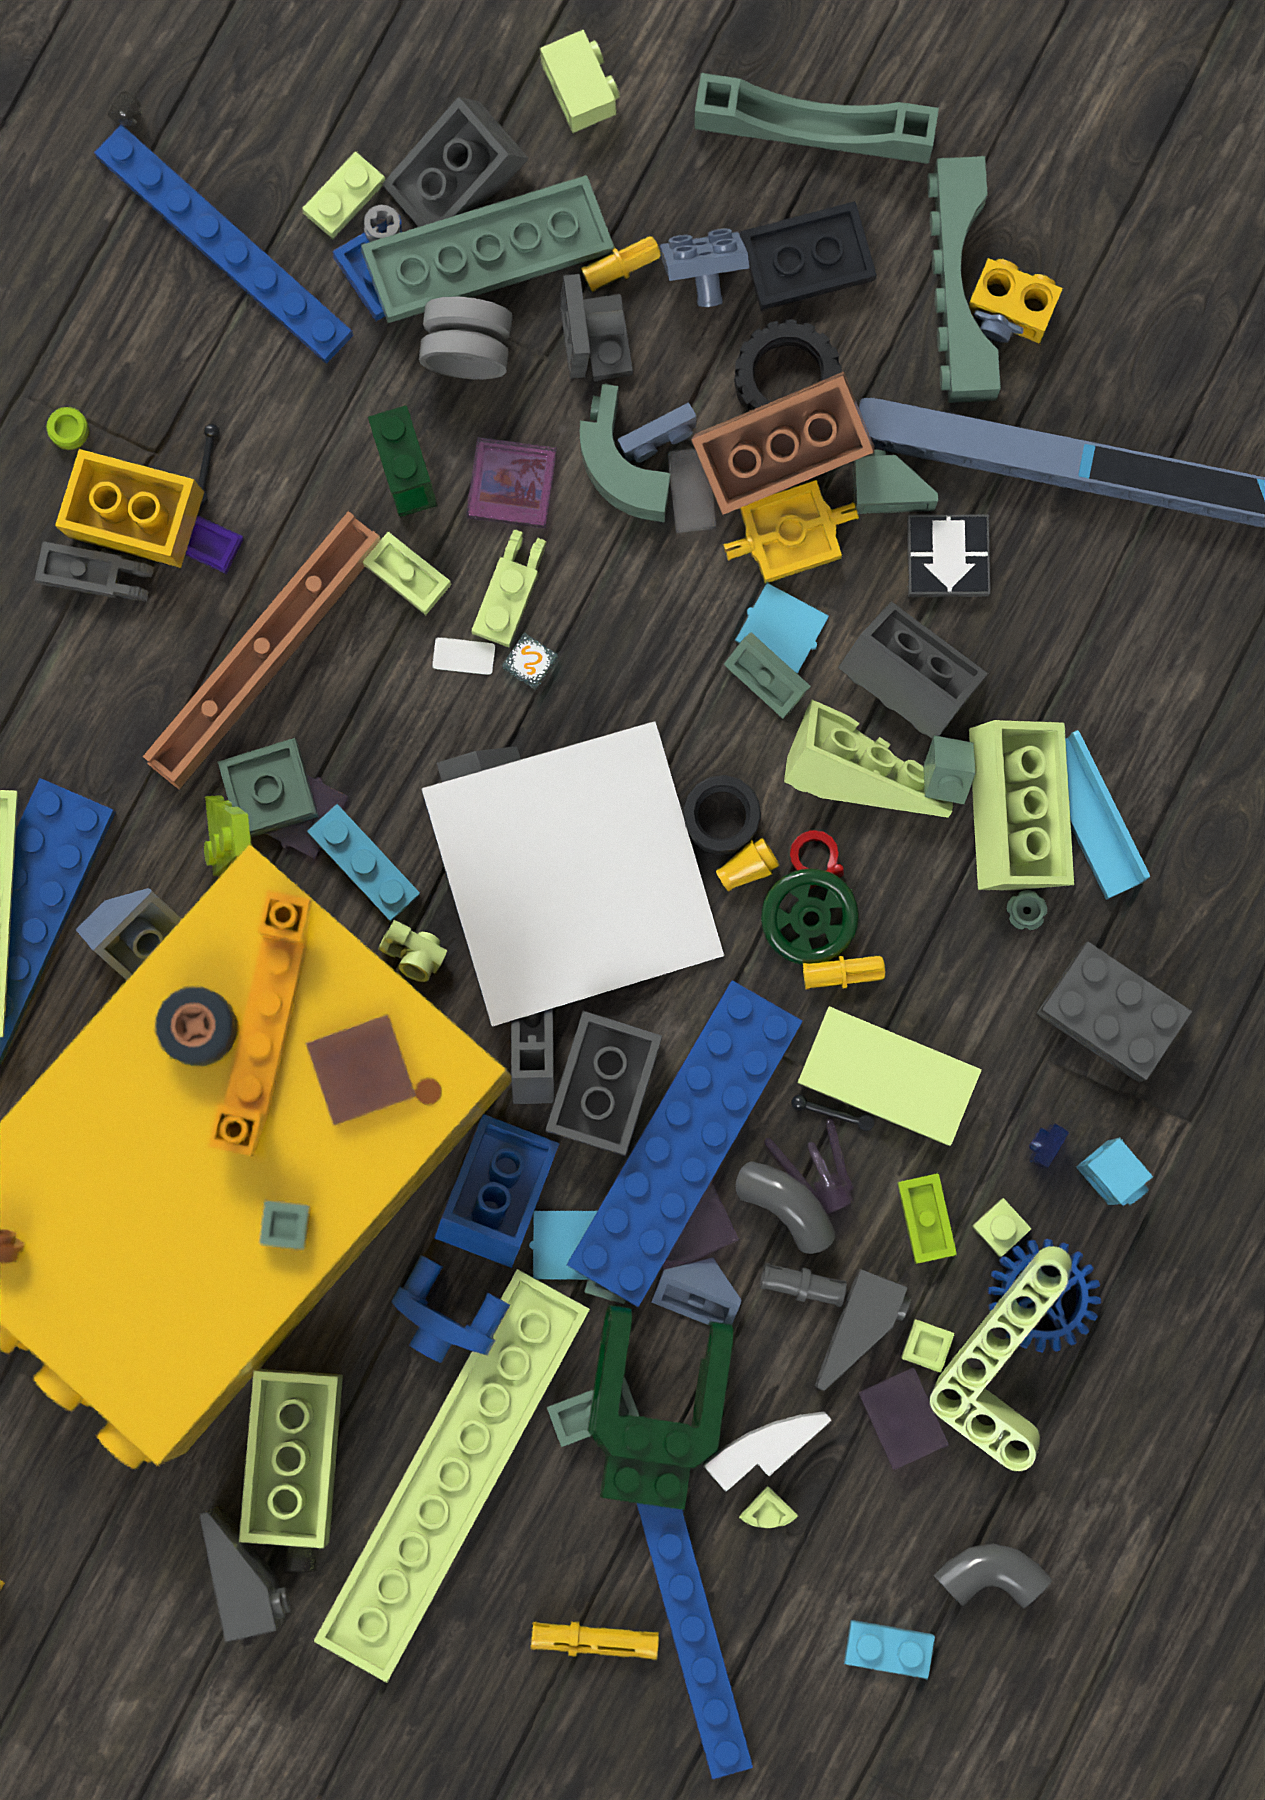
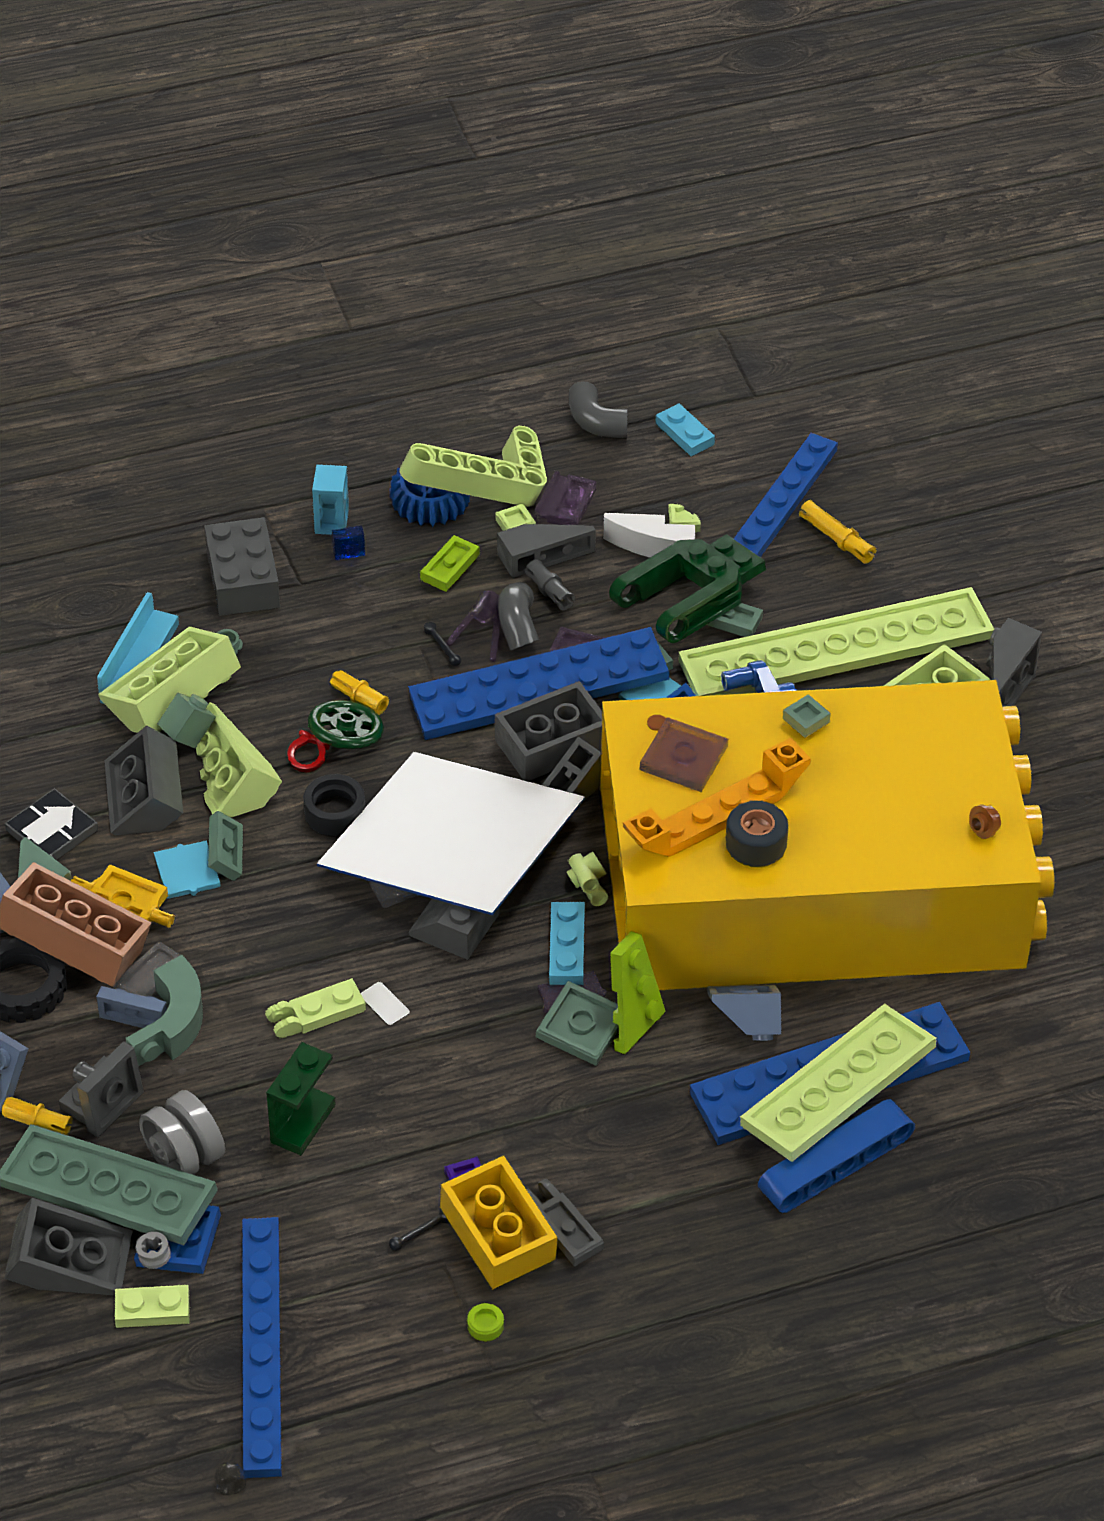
camera: 140 degrees left, 35 degrees down
nougat tile [143,511,381,789] -> none
yellowish green plate [363,532,451,615] -> none
clear purple tile [466,437,557,529] -> none
tile [502,633,558,690] -> none
sand blue slope [652,1258,742,1325] -> none
yellow cone [716,838,779,891] -> none
yellowish green tile [797,1007,982,1146] -> none
yellowish green plate [972,1198,1031,1257] -> none

